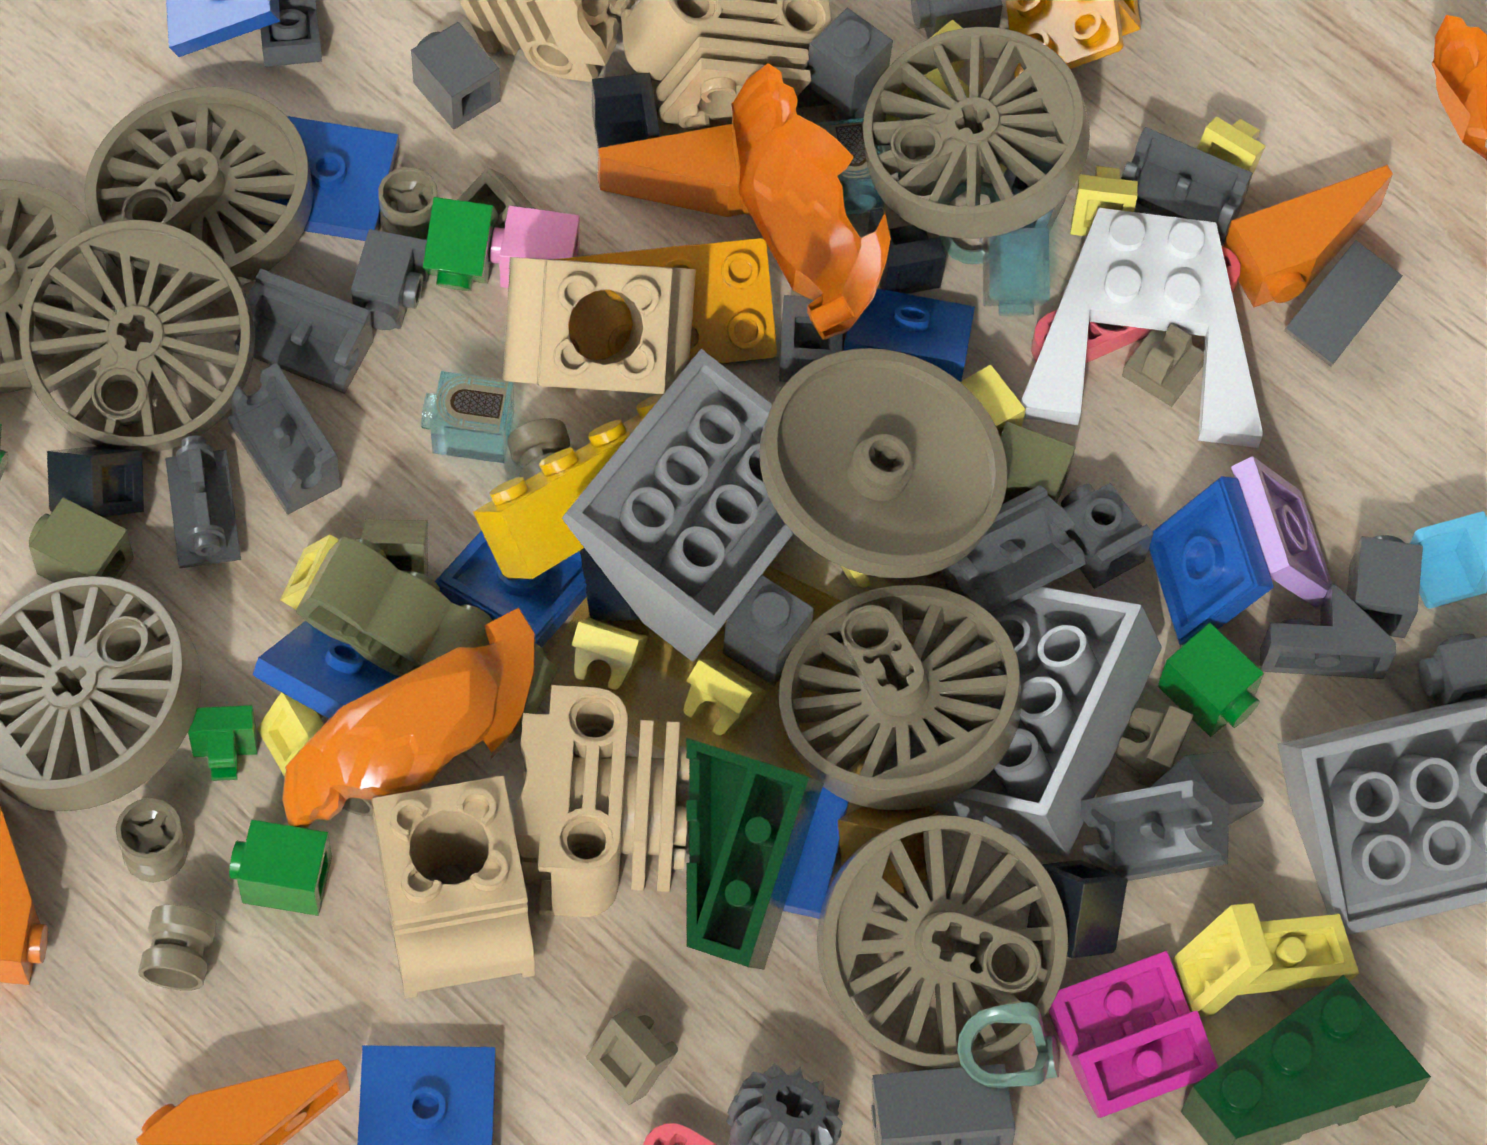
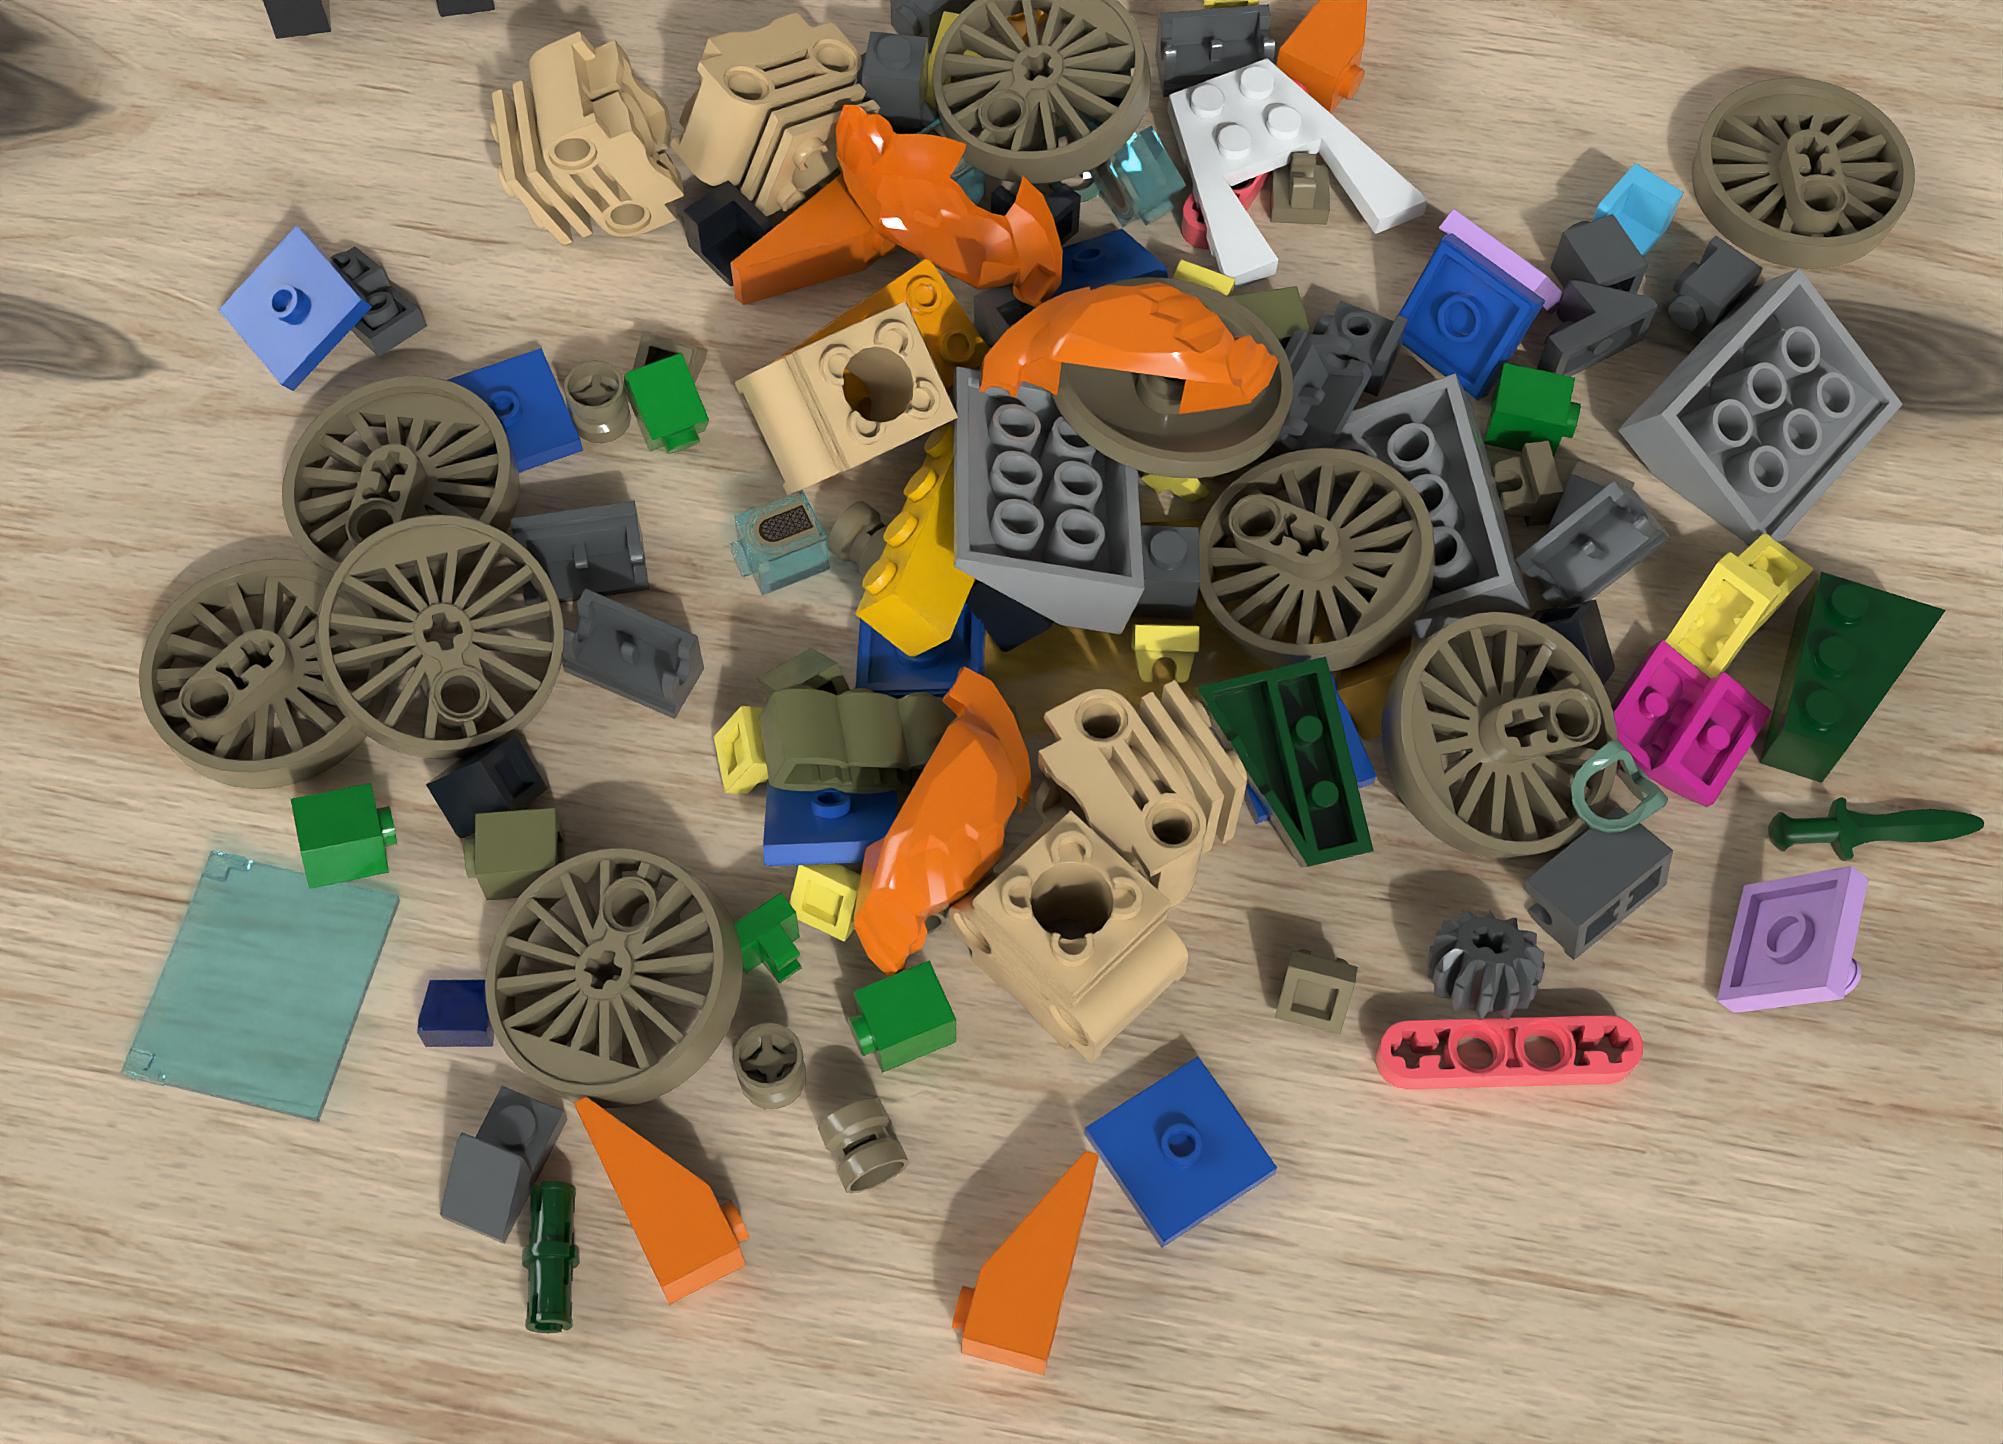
camera: 30 degrees left, 0 degrees up
dark grey hinge [165,435,241,569] -> none
dark grey brick [351,229,429,330] -> none
dark grey brick [411,22,501,130] -> none
bright pink brick [490,206,580,288] -> none
light yellow tile [571,618,648,690] -> none
light yellow tile [1070,166,1138,236] -> none
dark grey slope [1284,240,1403,367] -> none
none -> orange animal [979,282,1278,414]

